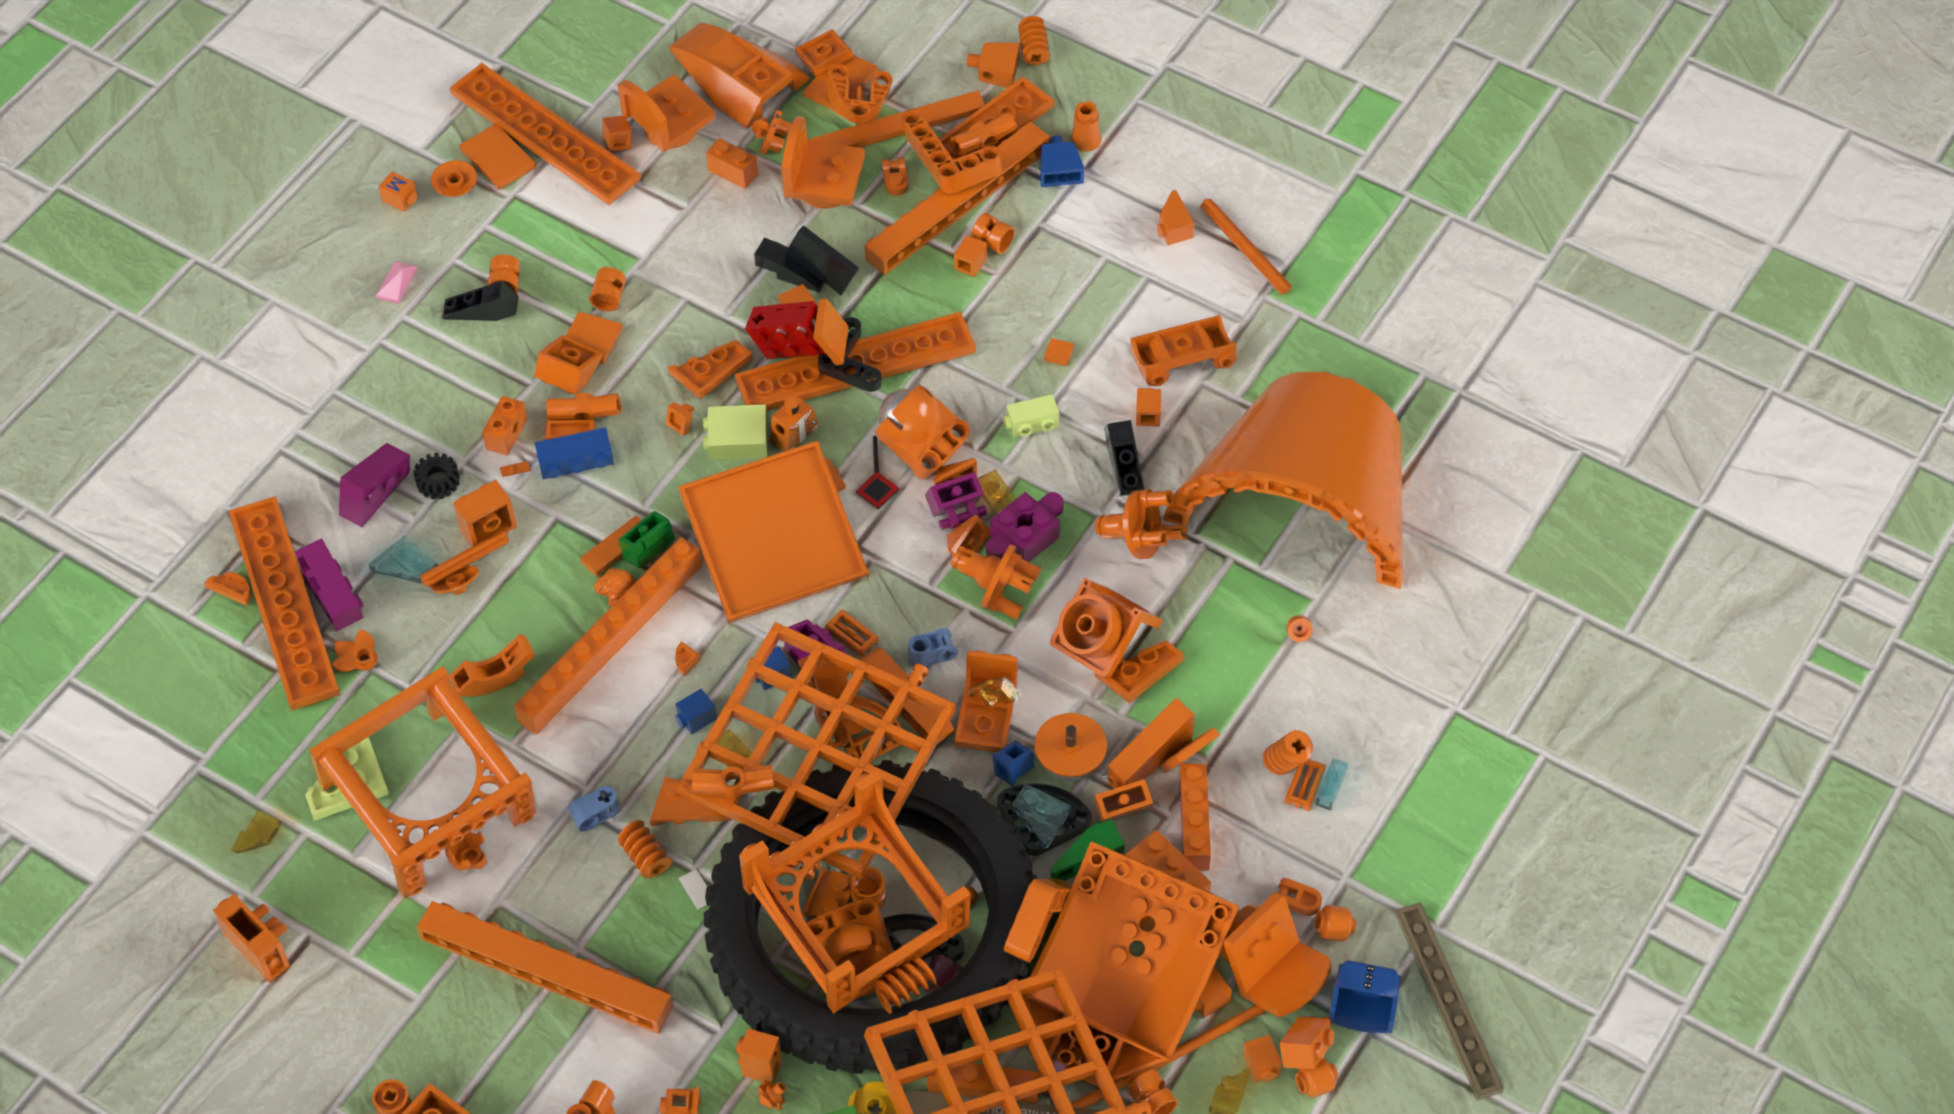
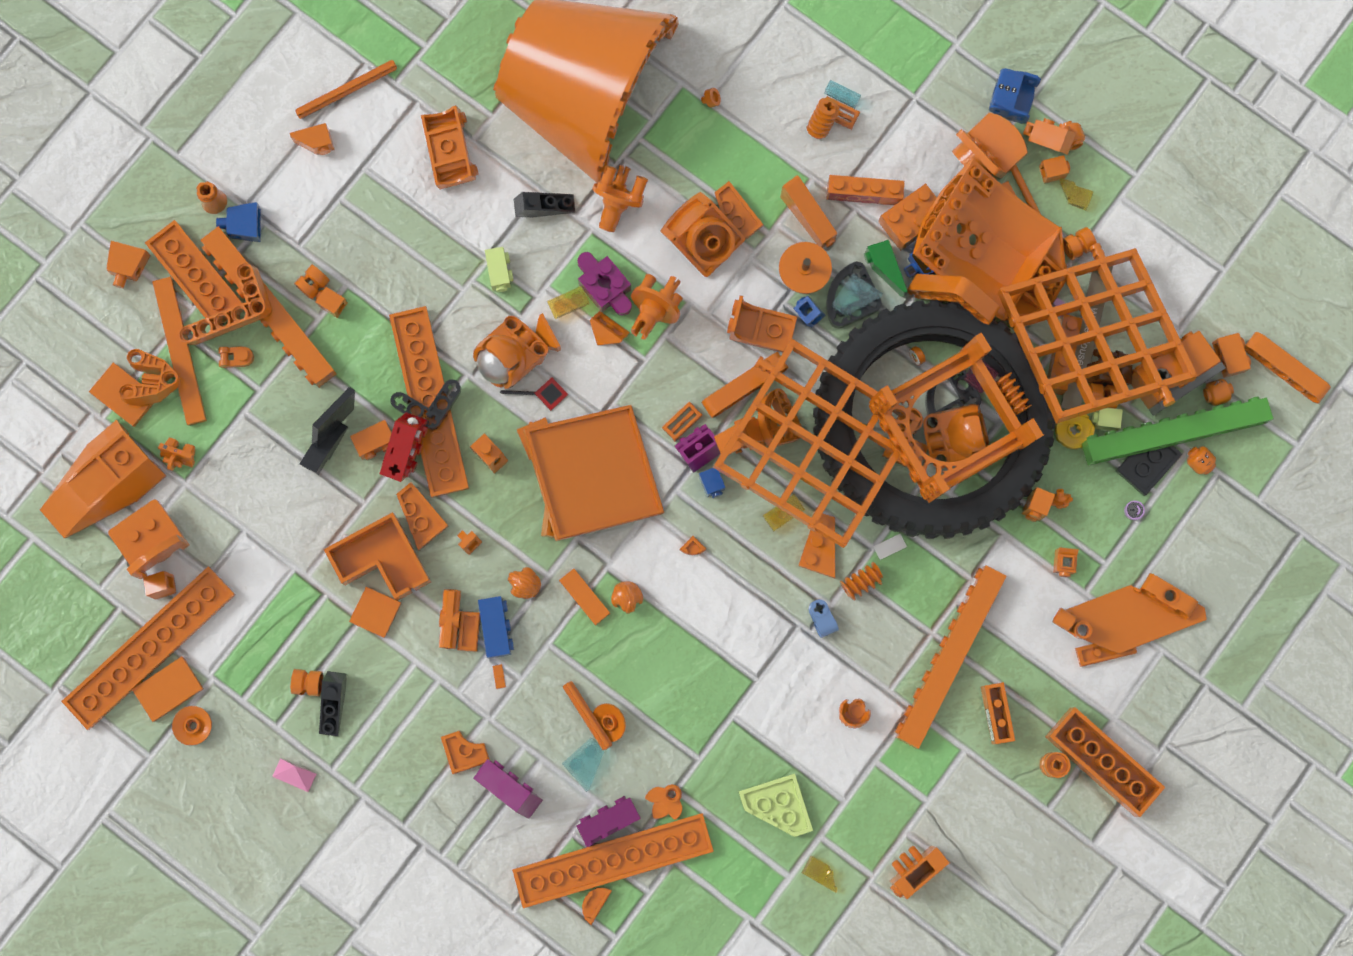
camera: 90 degrees left, 25 degrees up
orange arch [309,666,536,899] -> none
orange brick [378,172,418,212] -> none
black tyre [413,453,460,499] -> none
orange arch [449,634,535,697] -> none
orange brick [453,480,517,547] -> none
orange brick [482,396,528,456] -> none
orange brick [514,537,702,735] -> none
orange slope [534,335,603,395] -> none
orange wheel [589,267,626,312] -> none
green brick [618,511,675,568] -> none
blue brick [675,688,717,734] -> none
orange piece [692,765,774,799] -> none
yellowish green brick [703,405,767,460] -> none
orange brick [706,138,758,189] -> none
orange piece [781,116,865,209] -> none
orange tile [794,29,854,77] -> none
orange tile [813,298,849,366] -> none
medium blue piece [908,628,958,666] -> none
magenta brick [925,472,987,530] -> none
orange piece [950,113,1017,156] -> none
clear yellow slope [967,677,1021,708] -> none
orange piece [1018,16,1050,66] -> none
orange tile [1044,338,1074,366] -> none
orange brick [1093,779,1153,822] -> none
orange brick [1136,388,1161,427] -> none
orange tile [1160,728,1220,773] -> none
orange plate [1278,878,1322,916] -> none
orange head [1314,905,1356,942] -> none
dark tan tile [1395,902,1504,1100] -> none
none -> orange piece [323,512,431,601]
none -> orange tile [441,731,490,774]
none -> orange hair [508,567,541,599]
none -> orange brick [981,682,1015,745]

